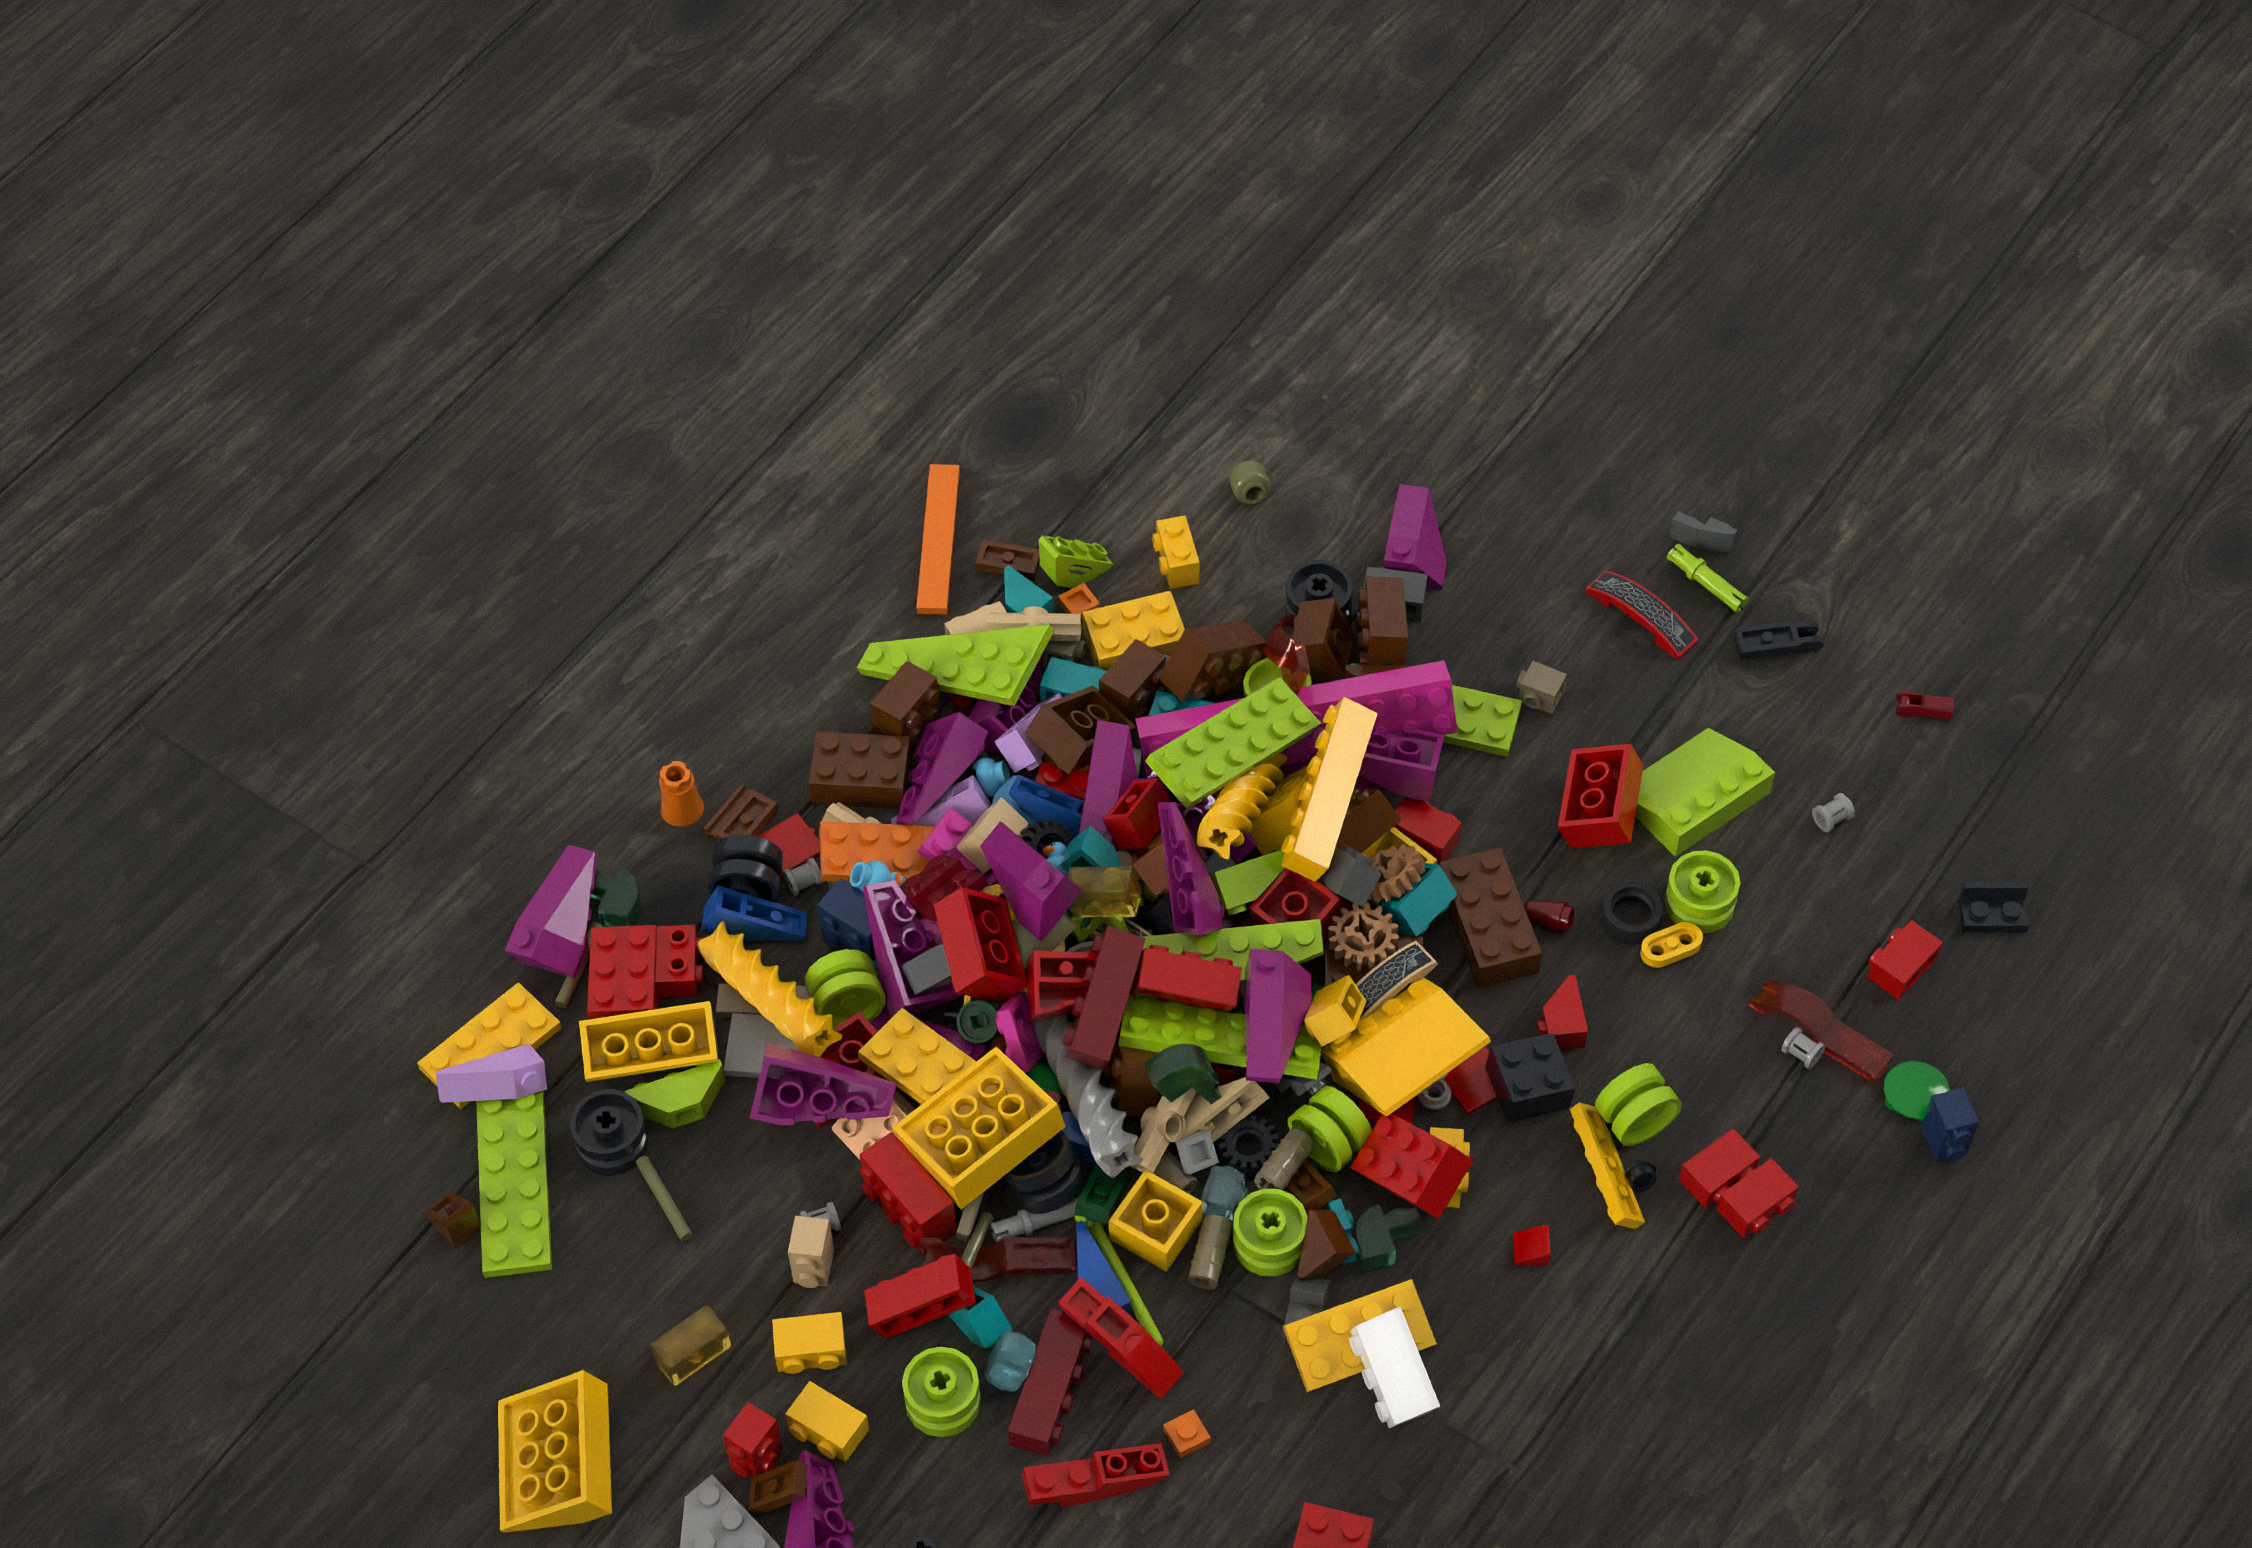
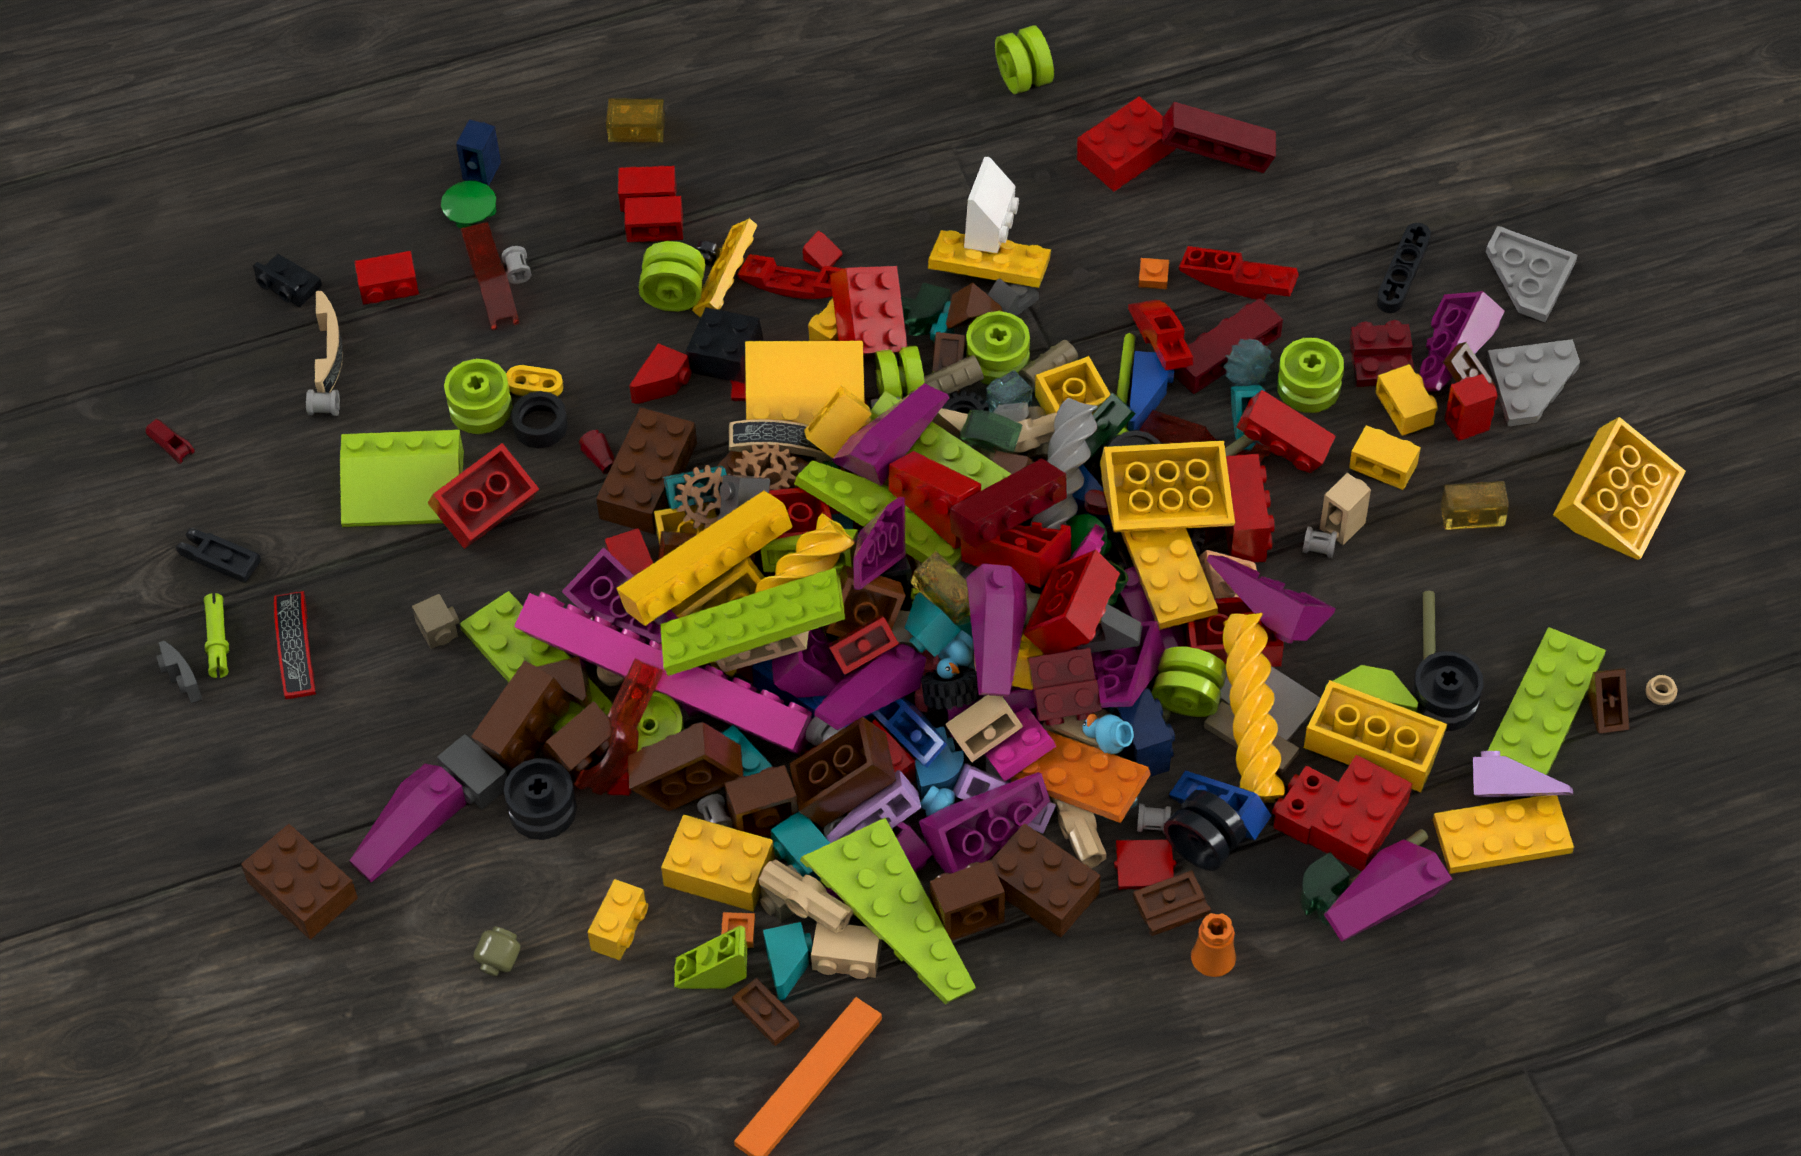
camera: 145 degrees left, 0 degrees up
none -> reddish brown brick [241,824,358,940]
none -> tan slope [315,291,343,393]
none -> clear yellow brick [606,98,665,142]
none -> red slope [737,254,844,299]
none -> dark red plate [1349,320,1414,387]
none -> tan plate [1646,675,1677,705]

